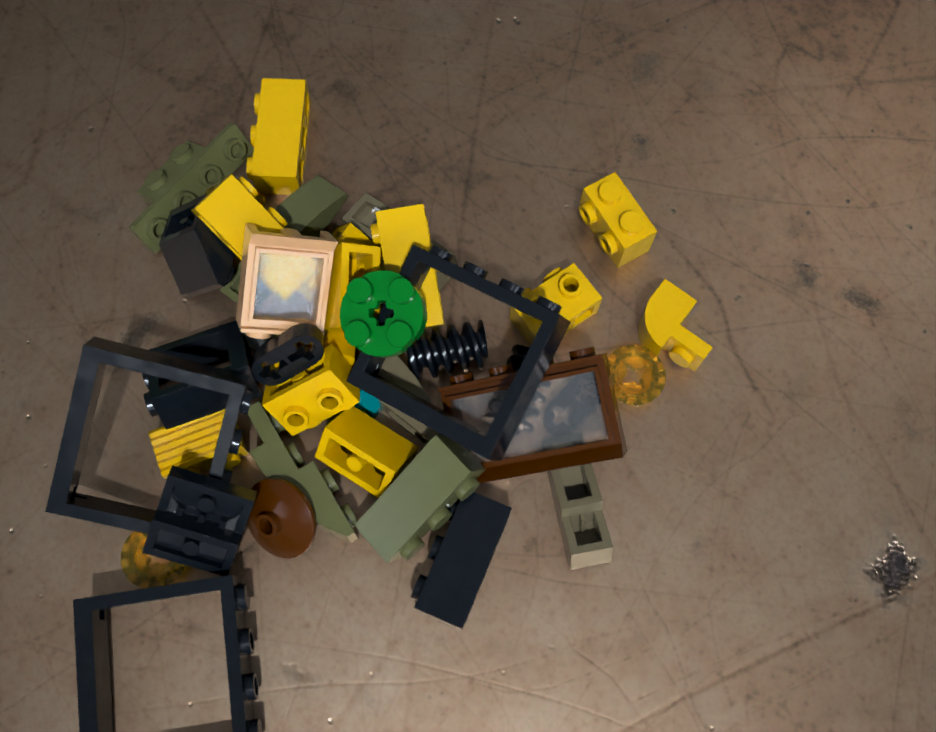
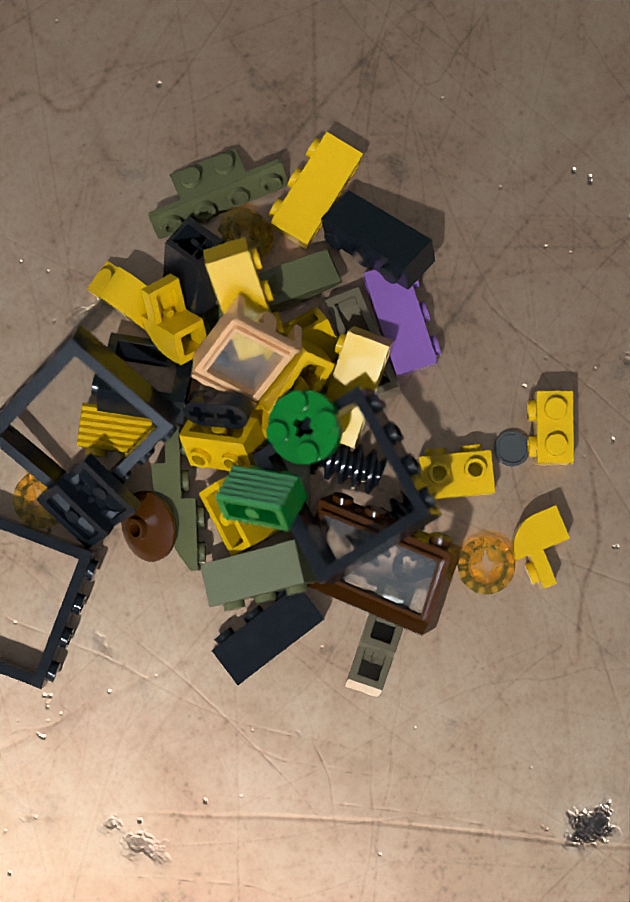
camera: 30 degrees right, 15 degrees up
none -> yellow brick [86,261,147,332]
none -> yellow brick [141,274,207,365]
none -> green brick [215,465,307,531]
none -> black brick [321,190,435,290]
none -> medium lavender brick [363,270,441,378]
none -> dark grey piece [494,431,528,467]

